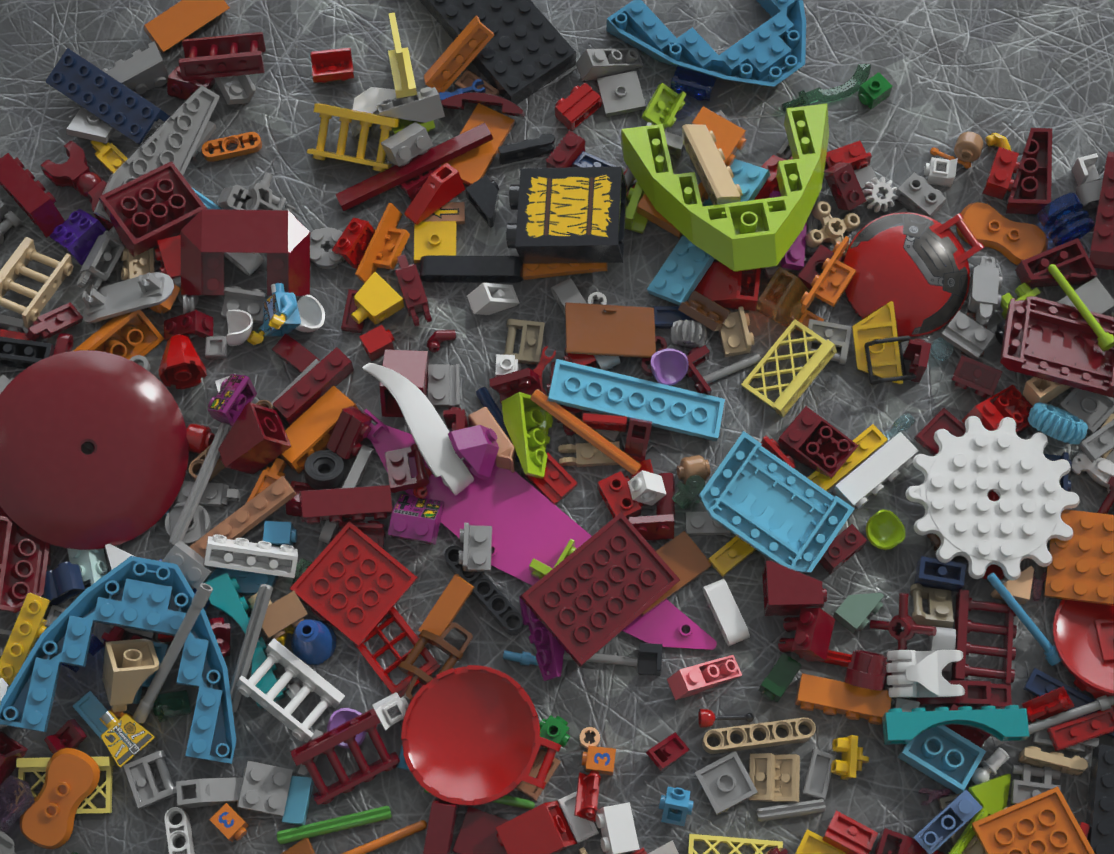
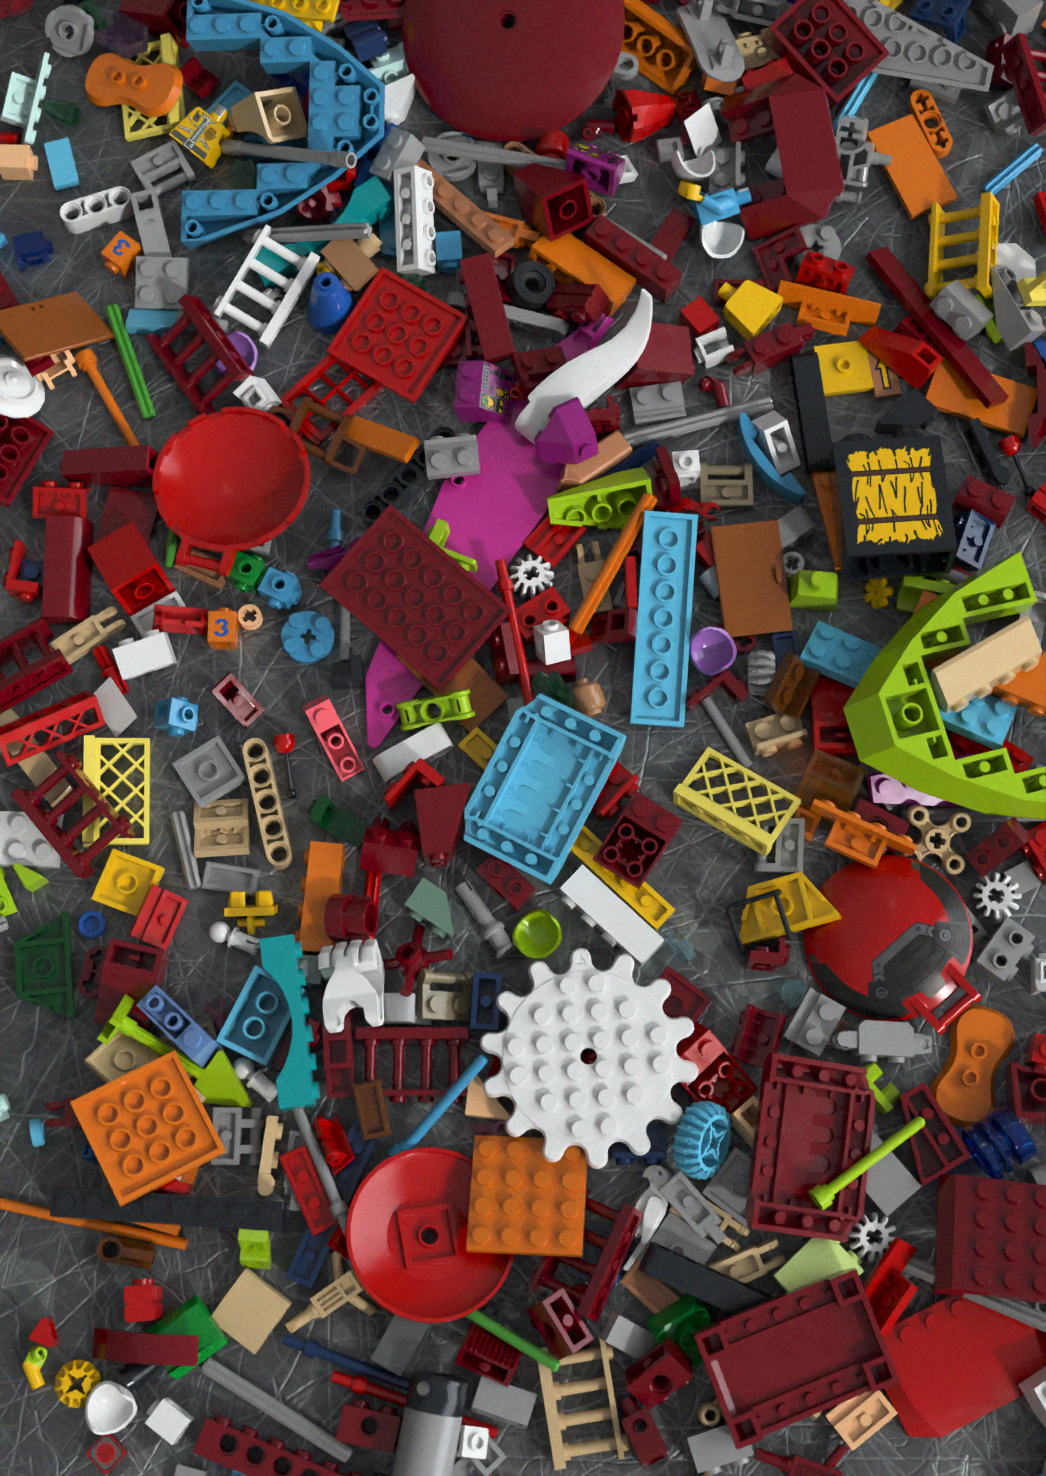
camera: 85 degrees right, 5 degrees up
none -> white pin [209,921,260,956]
none -> dark azure brick [257,567,302,611]
none -> dark azure plate [281,611,335,665]
none -> reddish brown tile [352,1078,392,1141]
none -> red bracket [384,758,446,813]
none -> lime piece [395,688,475,730]
none -> light grey pin [455,880,517,959]
none -> red bar [495,559,534,706]
none -> white gear [509,554,554,599]
none -> dark red arm [580,119,616,141]
none -> light grey axle [623,396,773,447]
none -> white sticker [684,102,722,158]
none -> white window [693,327,734,369]
none -> dark azure slope [738,412,806,505]
none -> dark red tile [752,225,809,293]
none -> lime torso [788,570,839,612]
none -> yellow plant [864,578,893,609]
none -> orange tile [866,114,958,220]
none -> dark azure axle [982,143,1043,195]
none -> hinge [998,435,1035,497]

